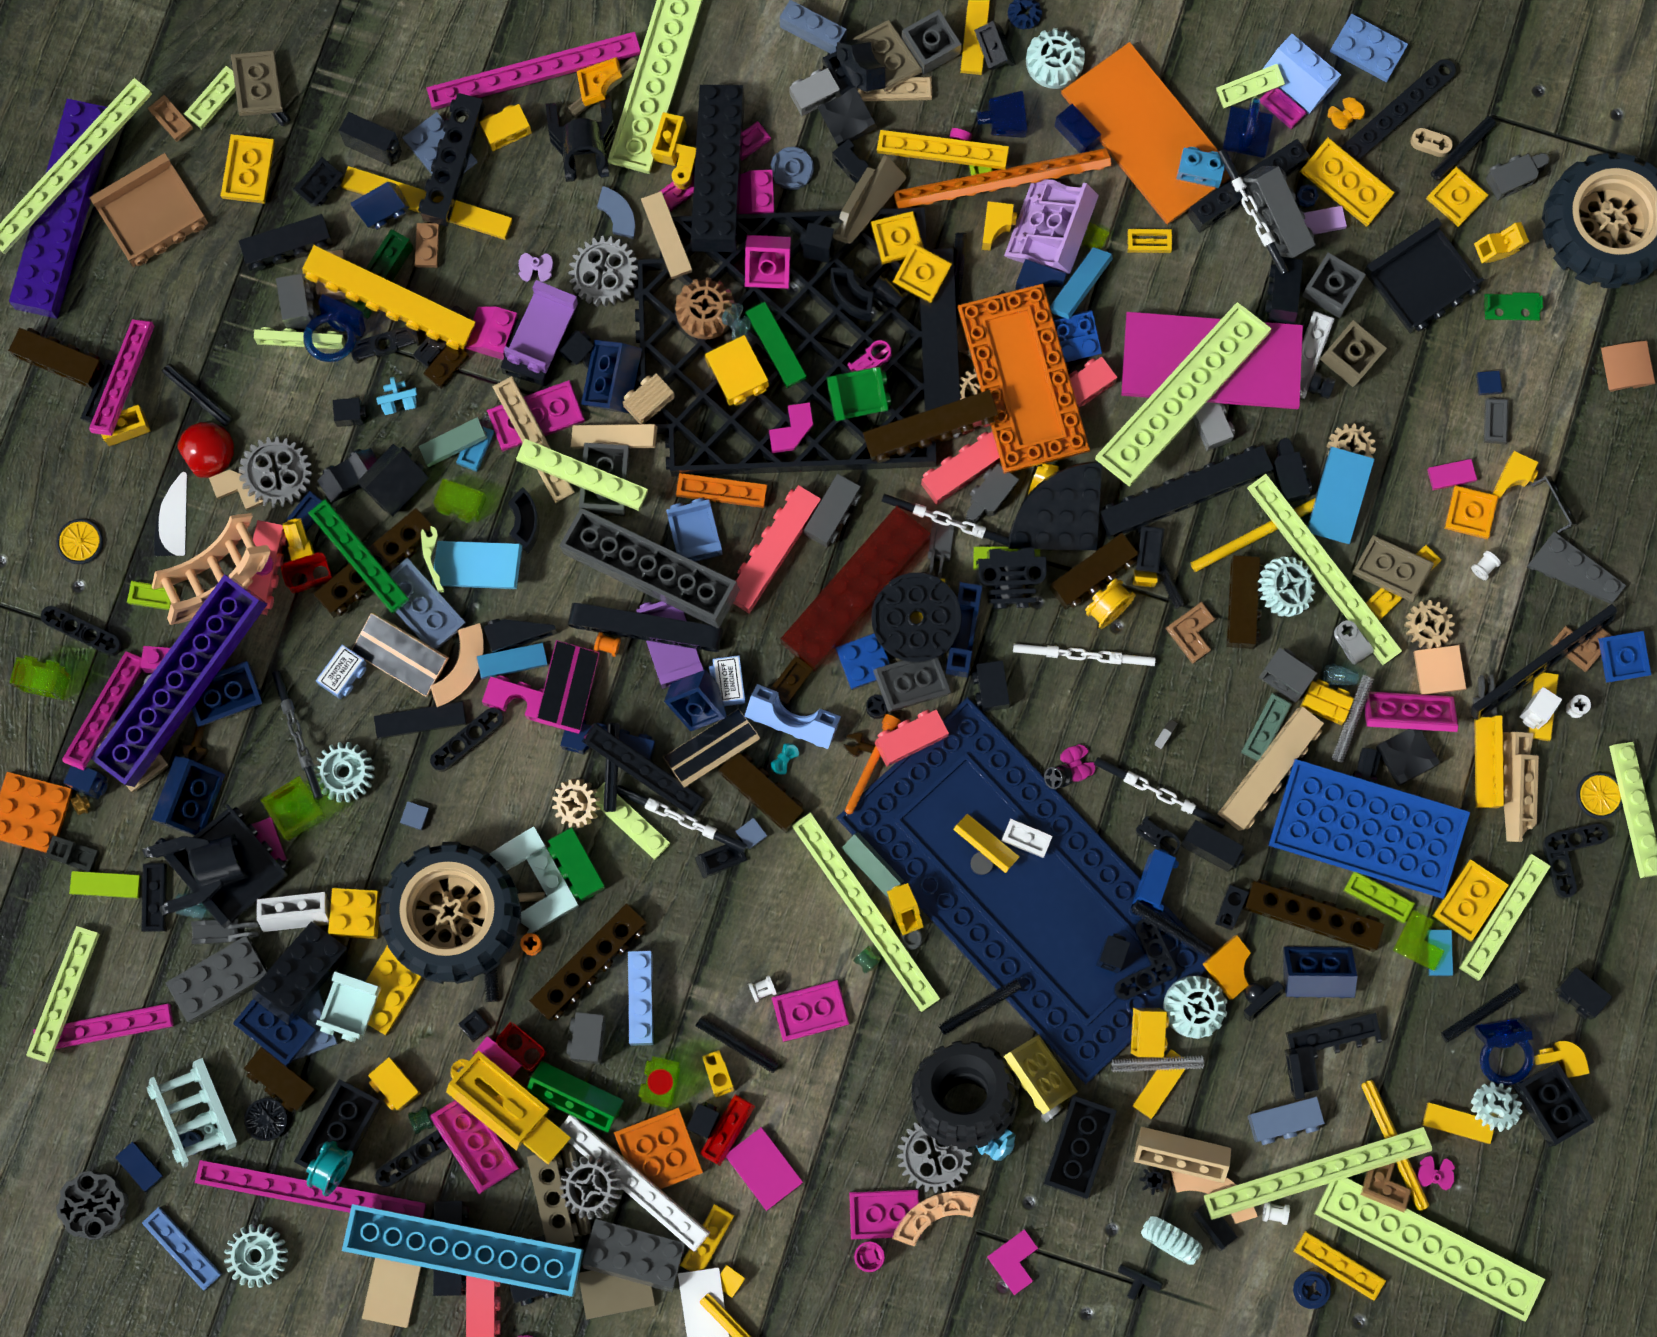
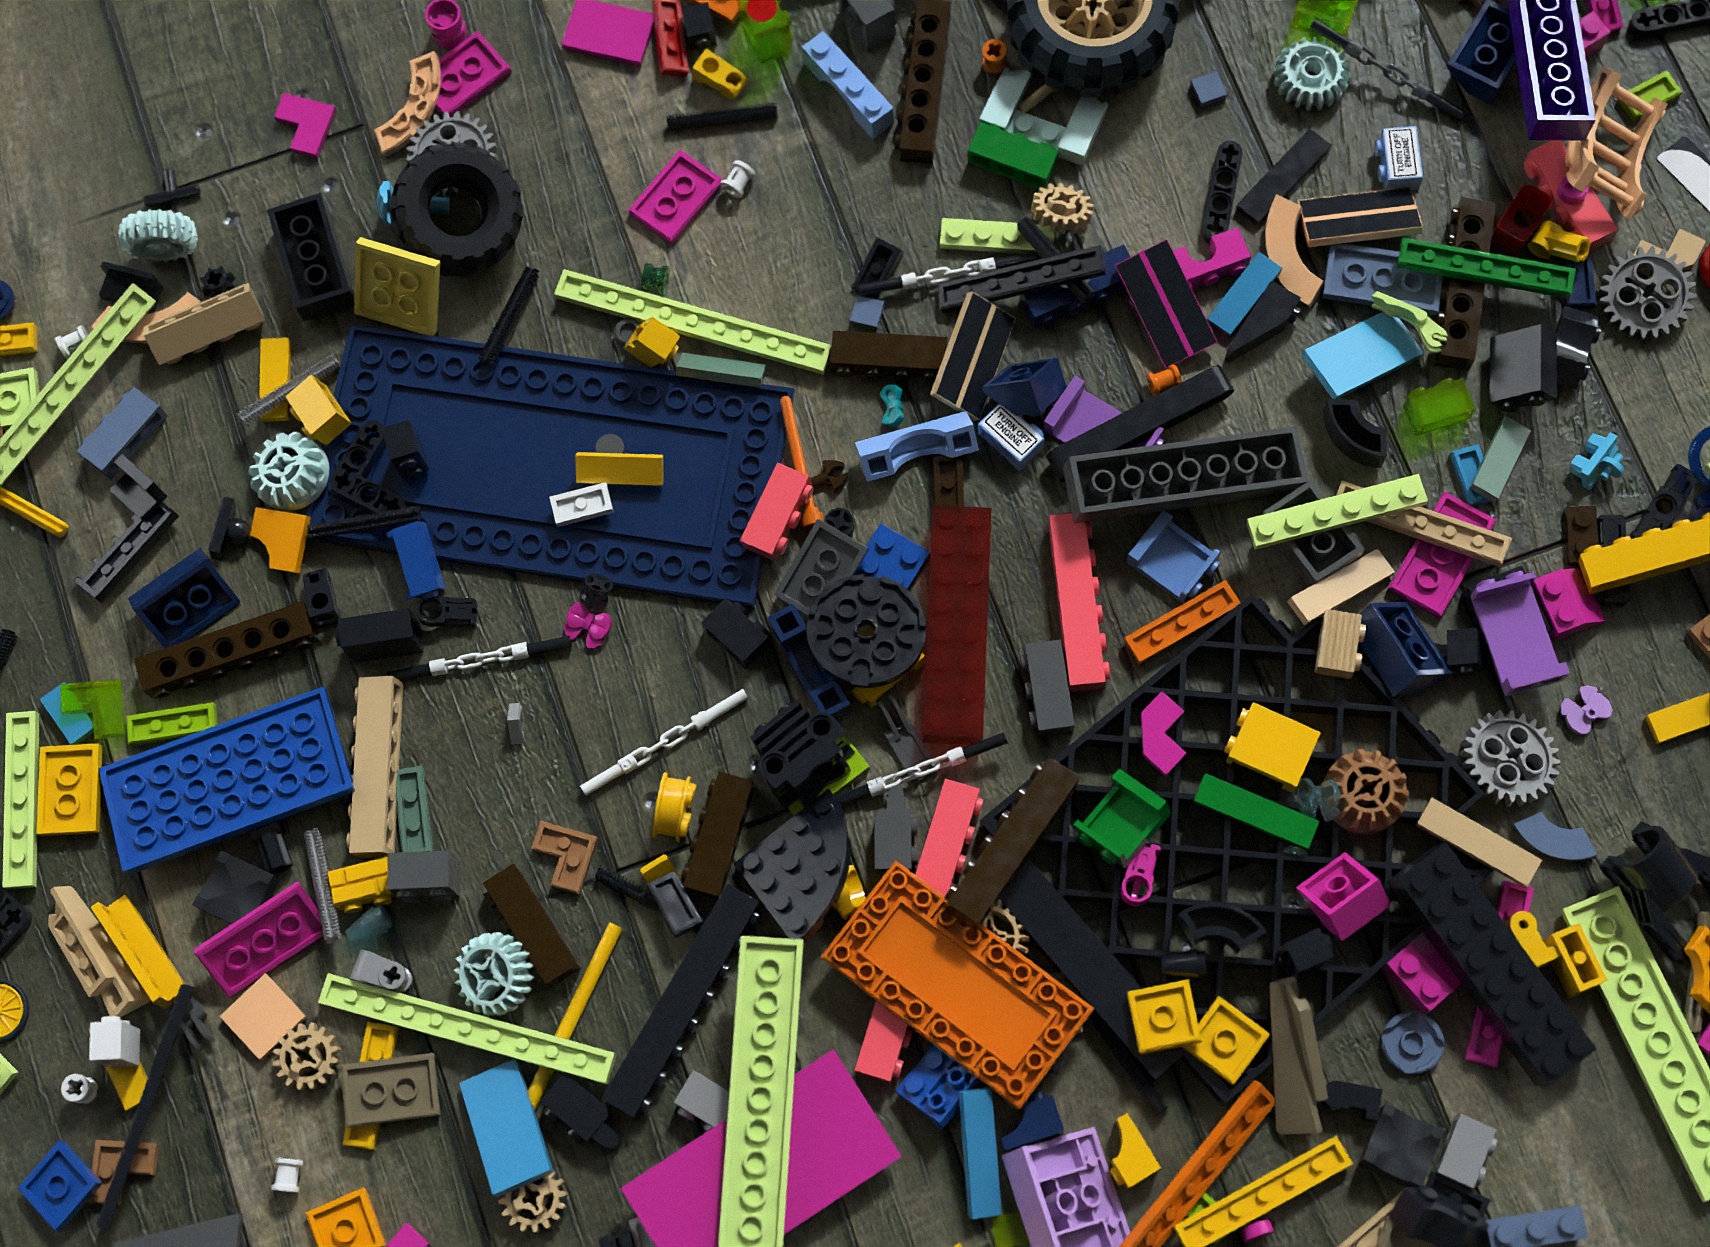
camera: 150 degrees right, 5 degrees down
black brick [333,397,367,427] -> none

